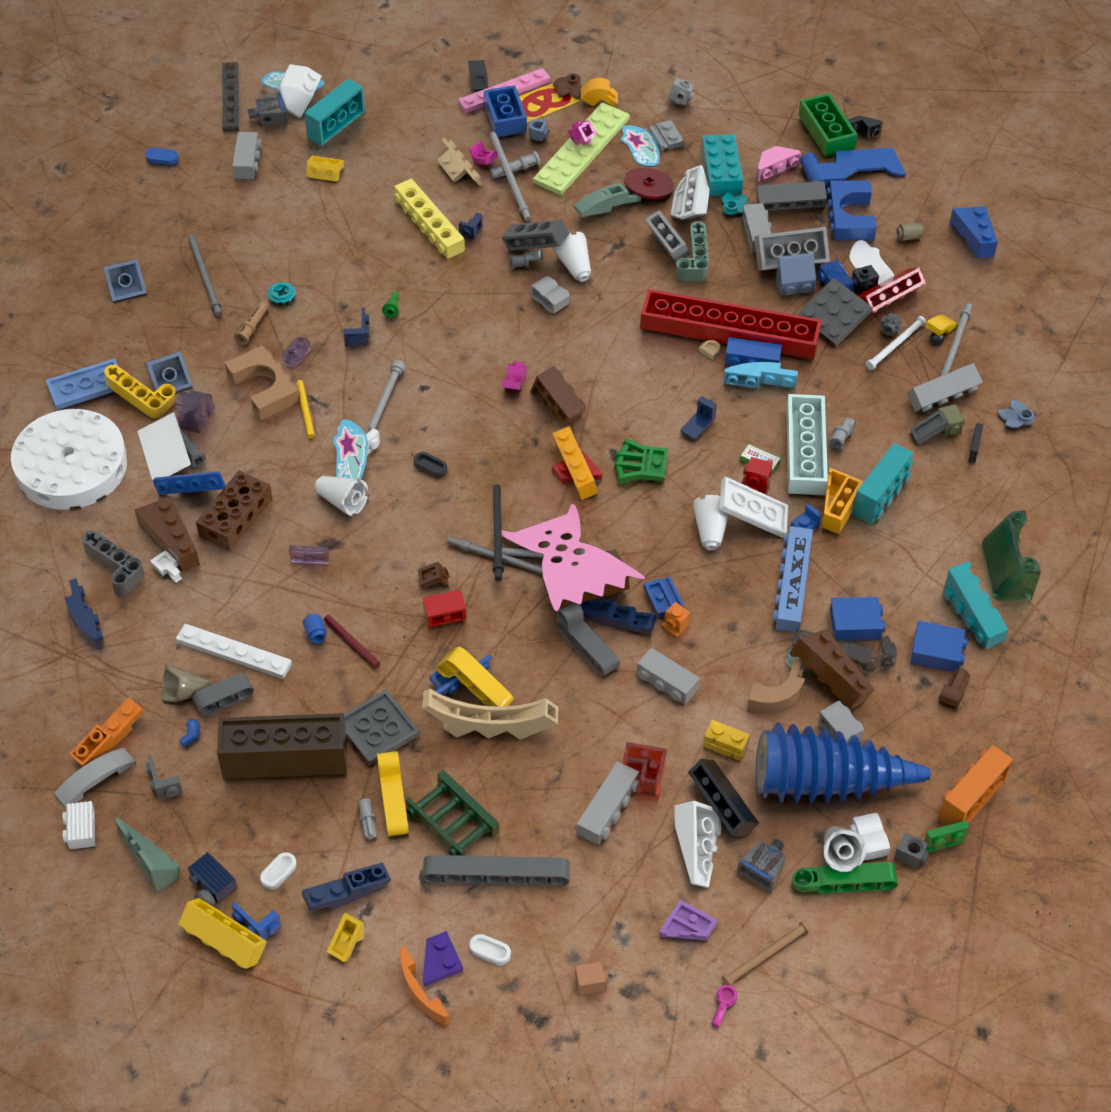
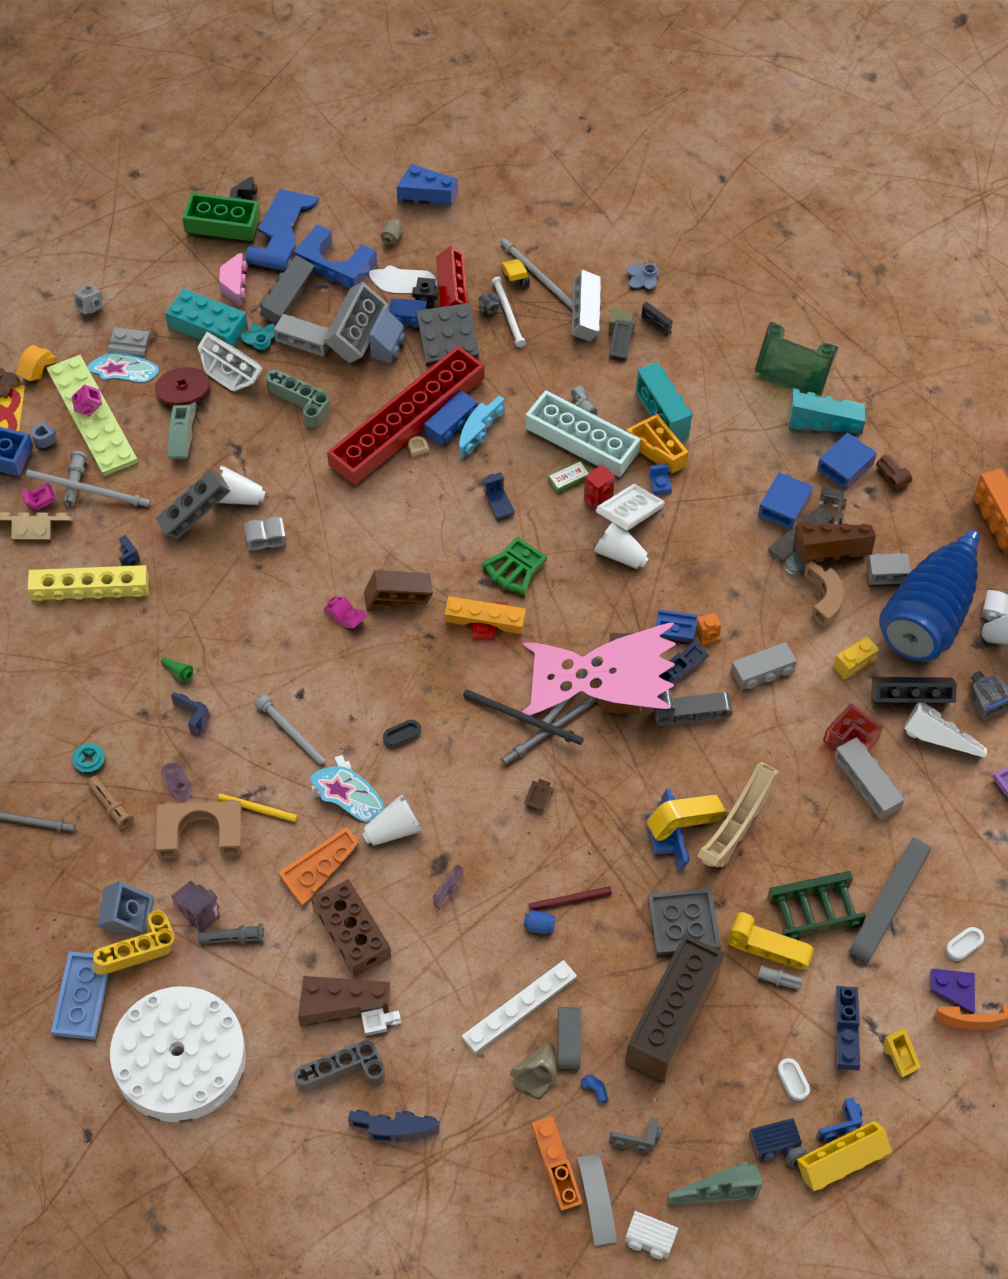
camera: 60 degrees left, 5 degrees up
white sticker [137,412,191,484] -> none
blue bracket [153,471,226,495] -> none
red brick [423,590,467,628] -> none
dark grey connector [509,249,544,270] -> none
light grey brick [645,210,690,263] -> none
medium blue brick [773,526,813,633] -> none
none -> orange wing [278,827,359,908]

